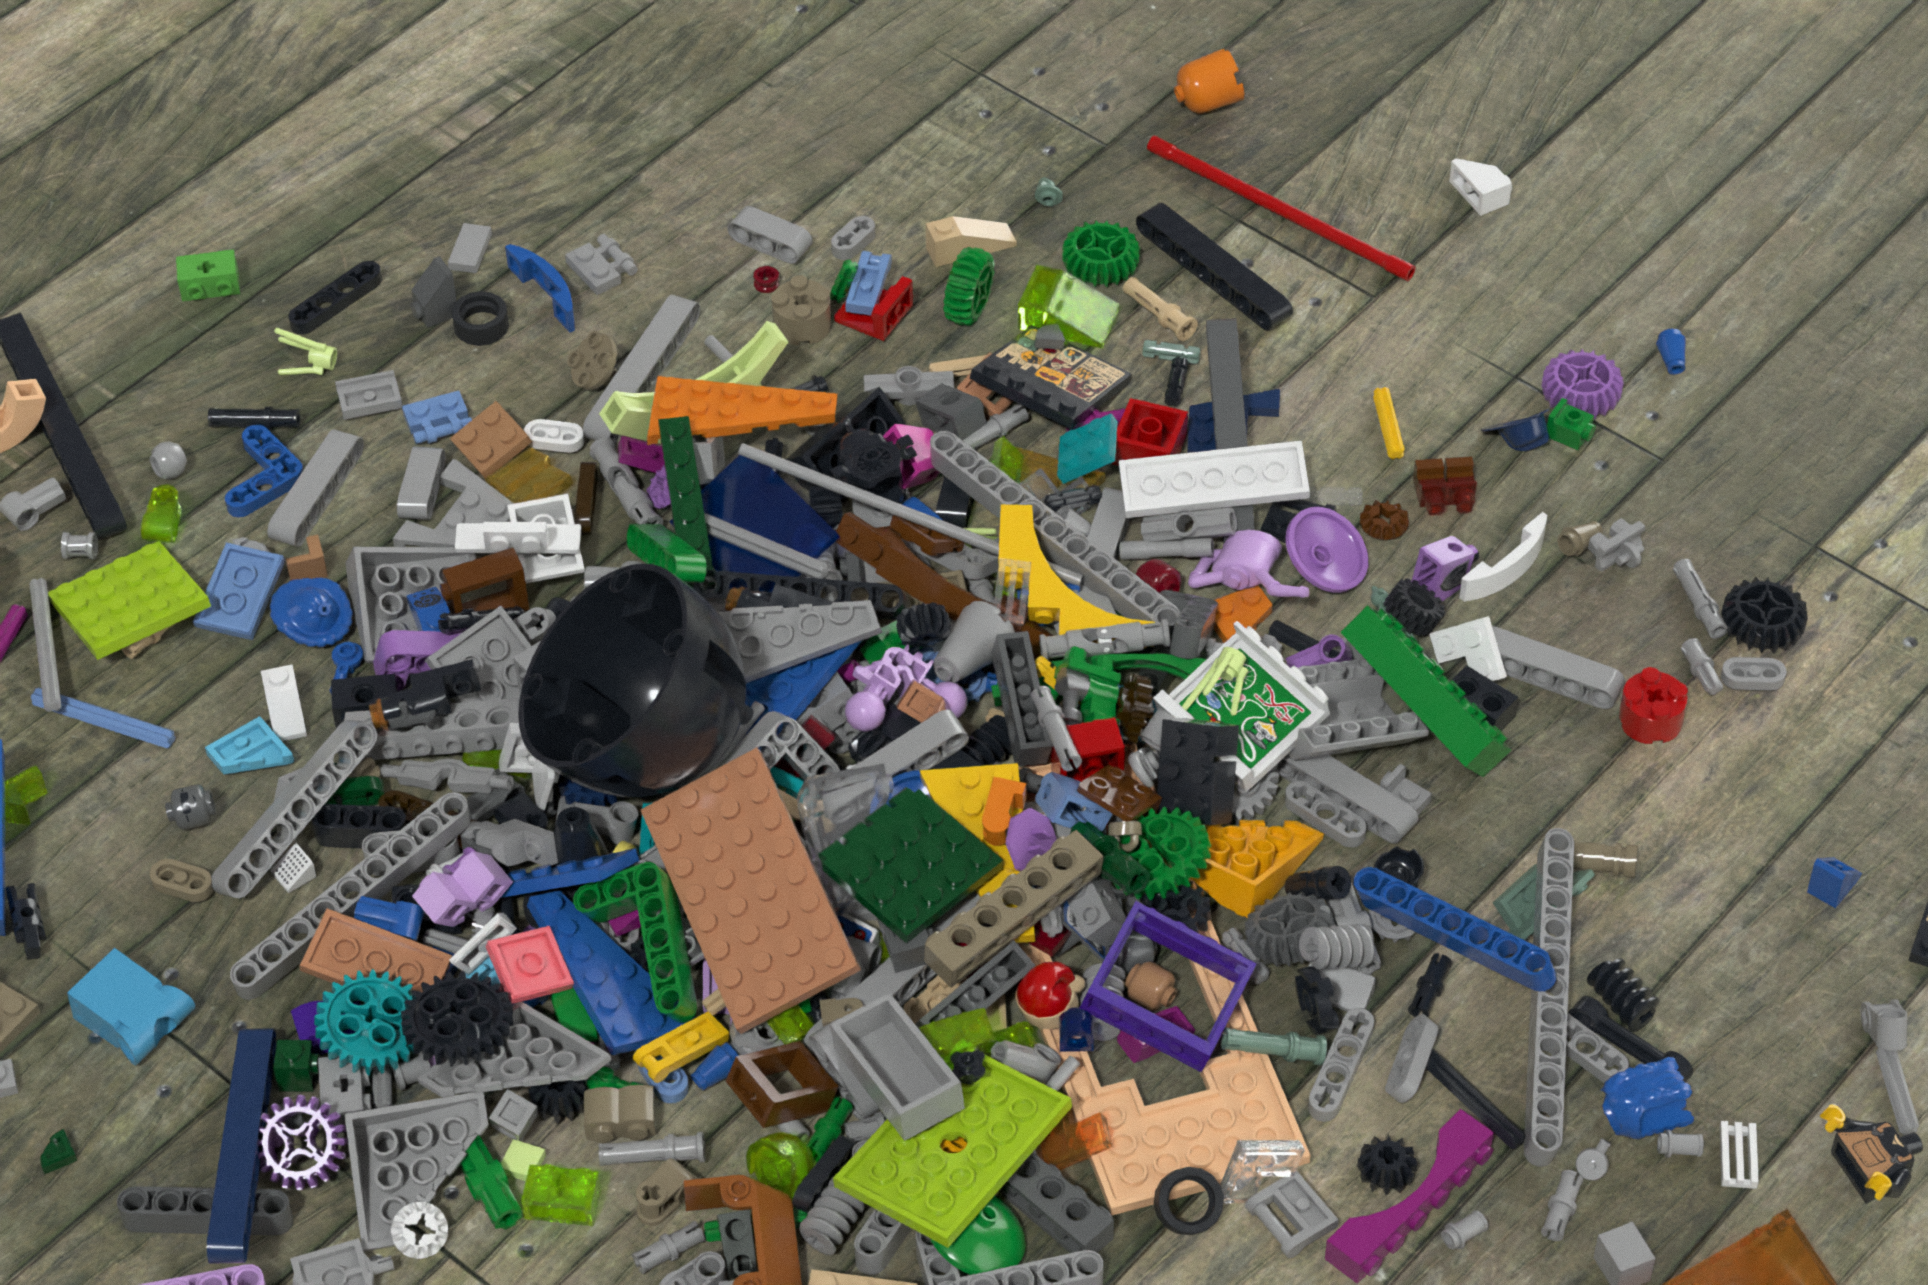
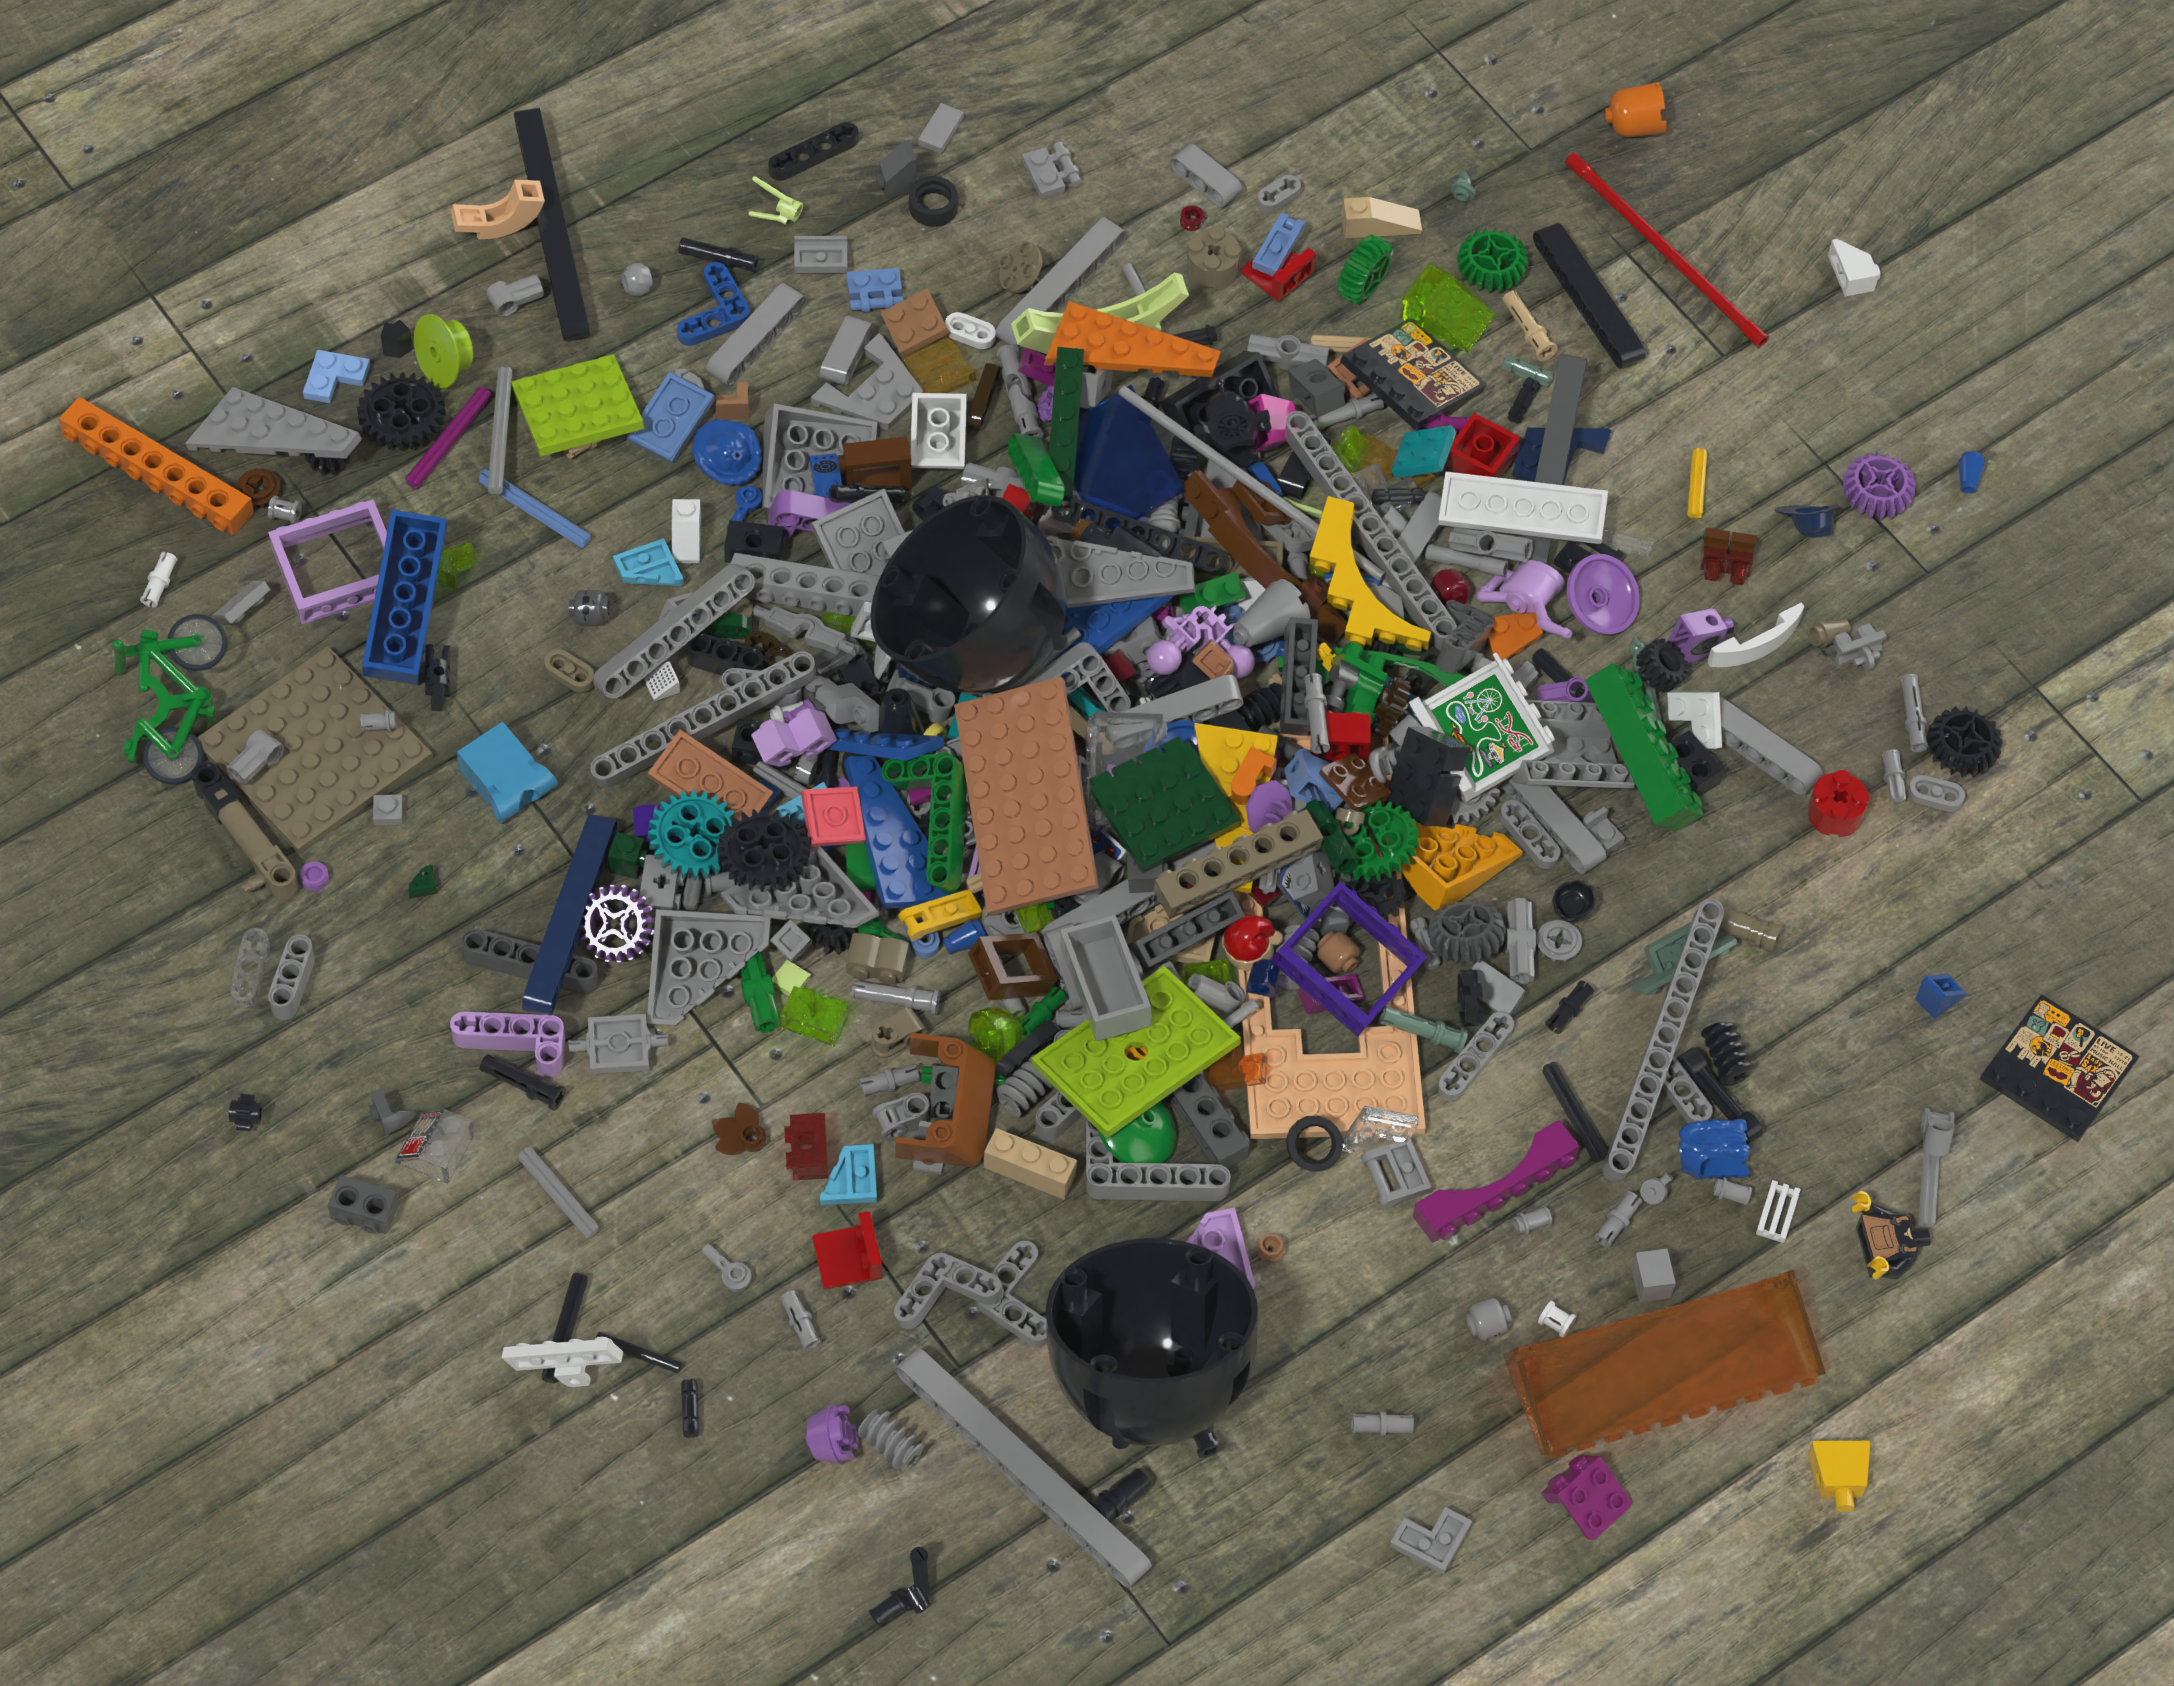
camera: 10 degrees right, 10 degrees up
light grey bush [61,532,98,560] -> none
clear neon green piece [141,484,182,543] -> none
bright green brick [176,249,240,301] -> none
blue piece [354,896,425,942] -> none
black plate [369,659,481,731] -> none
white gear [391,1202,448,1259] -> none
white slope [449,913,517,974] -> none
white bracket [455,522,581,553] -> none
blue slope [505,244,575,333] -> none
light grey beam [512,607,556,646] -> none
light grey axle [704,513,829,579] -> none
dark tan piece [820,998,863,1027] -> none
green axle [830,259,859,303] -> none
black gear [896,602,951,648] -> none
clear neon green slope [918,1008,996,1058] -> none
black plate [950,1050,986,1084] -> none
clear tile [993,558,1031,626] -> none
dark grey tile [1034,324,1065,349] -> none
light grey piece [1039,619,1170,660] -> none
yellowish green plant [1182,647,1248,715] -> none
black axle [1285,866,1351,900] -> none
light grey piece [1299,924,1374,970] -> none
blue beam [1354,867,1556,992] -> none
black gear [1357,1134,1417,1195] -> none
reddish brown gear [1360,499,1409,540] -> none
light grey beam [1385,1014,1438,1103] -> none
green brick [1547,398,1596,450] -> none

